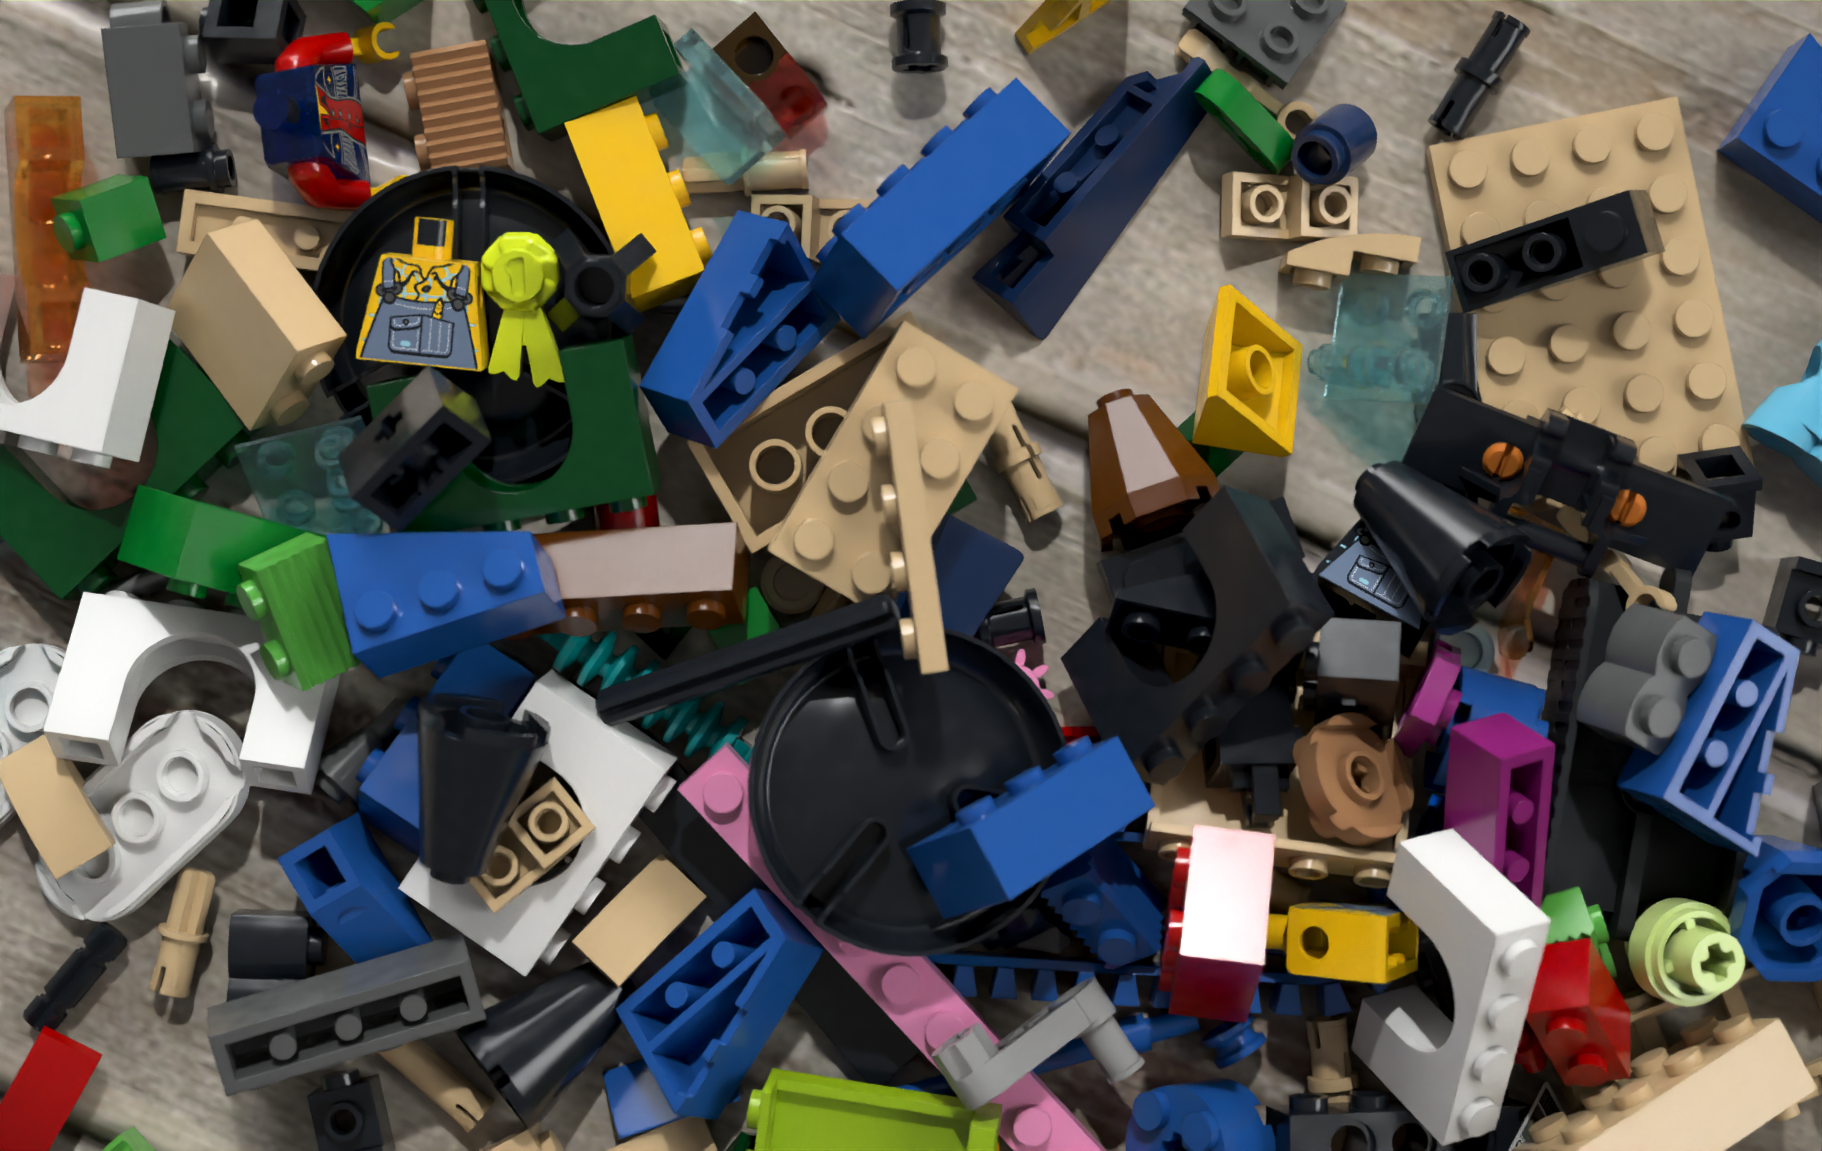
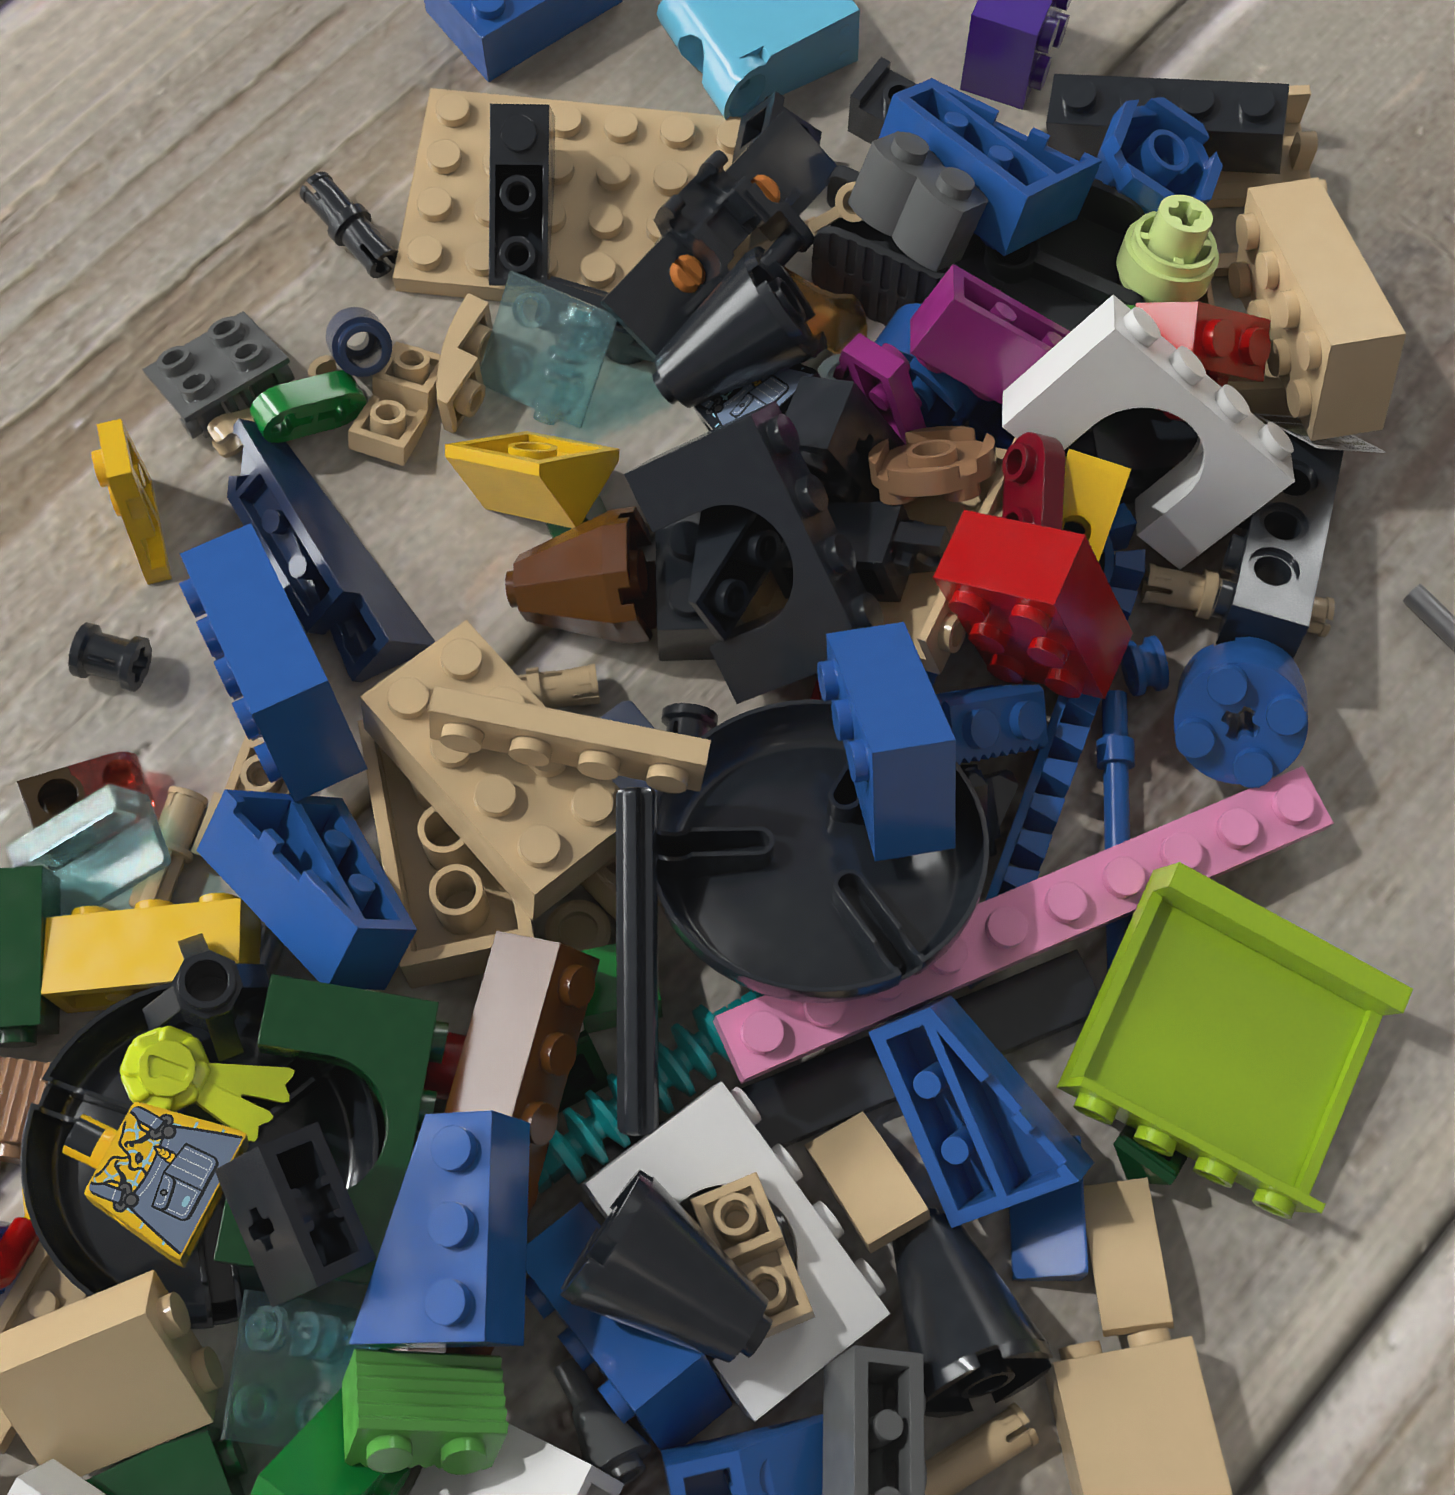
camera: 70 degrees left, 20 degrees down
light grey beam [930,977,1145,1111] -> none
none -> dark red plate [1002,432,1066,530]

